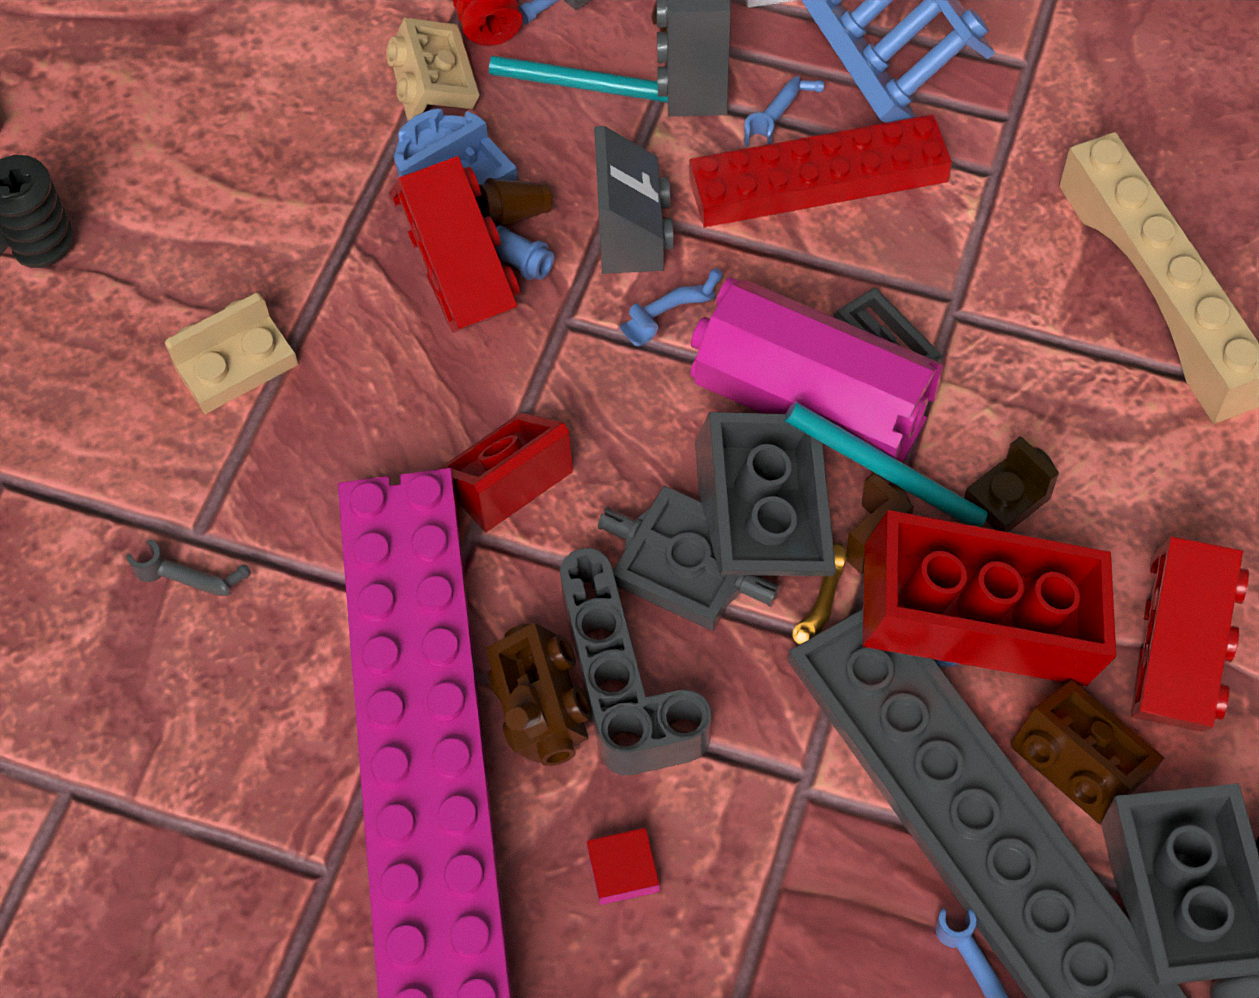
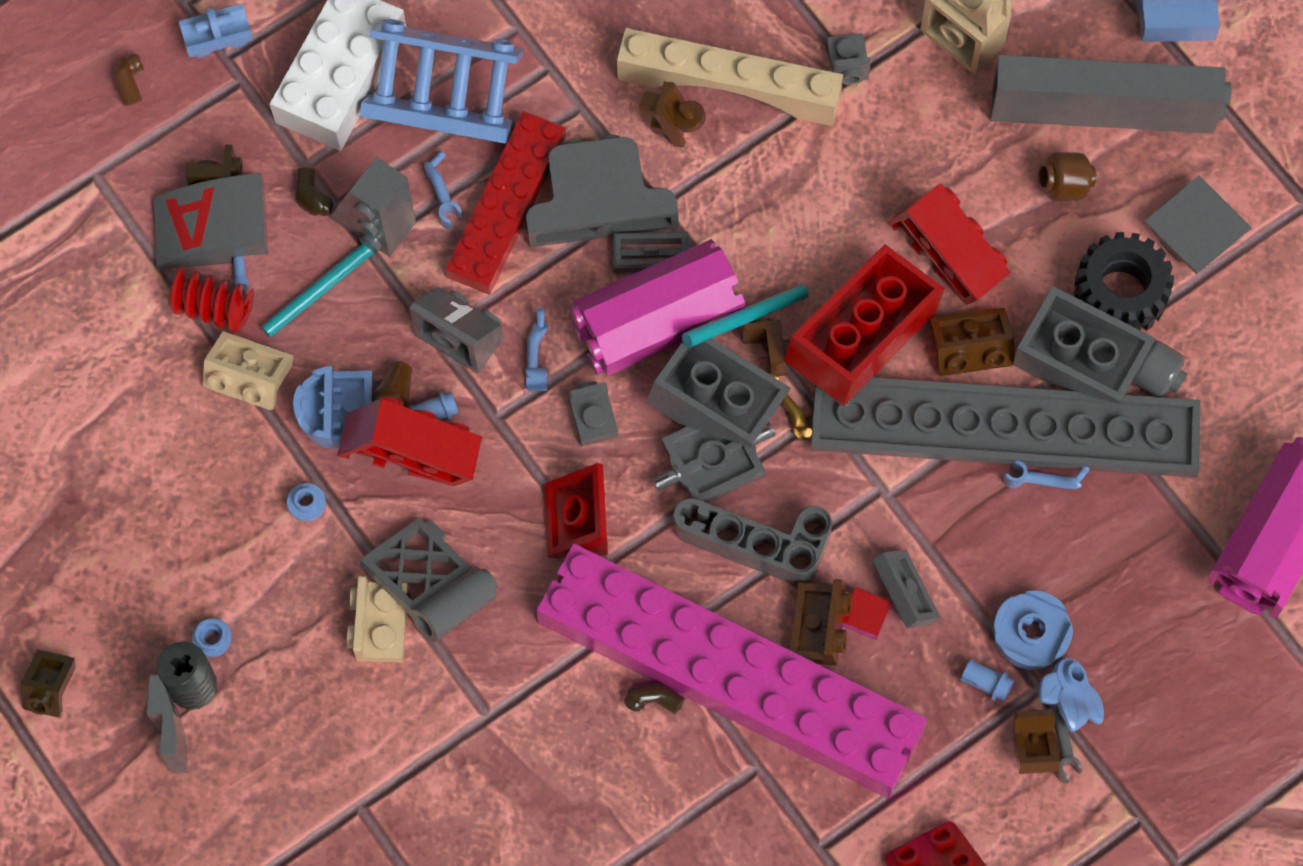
camera: 55 degrees left, 10 degrees up
dark grey piece [126,540,251,596] -> none
reddish brown brick [485,622,592,766] -> none
dark brown bracket [964,436,1059,532] -> none
none -> medium blue plate [192,618,232,657]
none -> medium blue plate [287,483,326,522]
none -> dark grey piece [360,517,497,642]
none -> dark grey brick [526,135,678,248]
none -> dark grey bracket [569,381,618,446]
none -> dark brown arm [624,681,686,715]
none -> reddish brown hips [640,81,706,148]
none -> reddish brown bracket [789,579,852,666]
none -> dark grey plate [873,550,941,628]

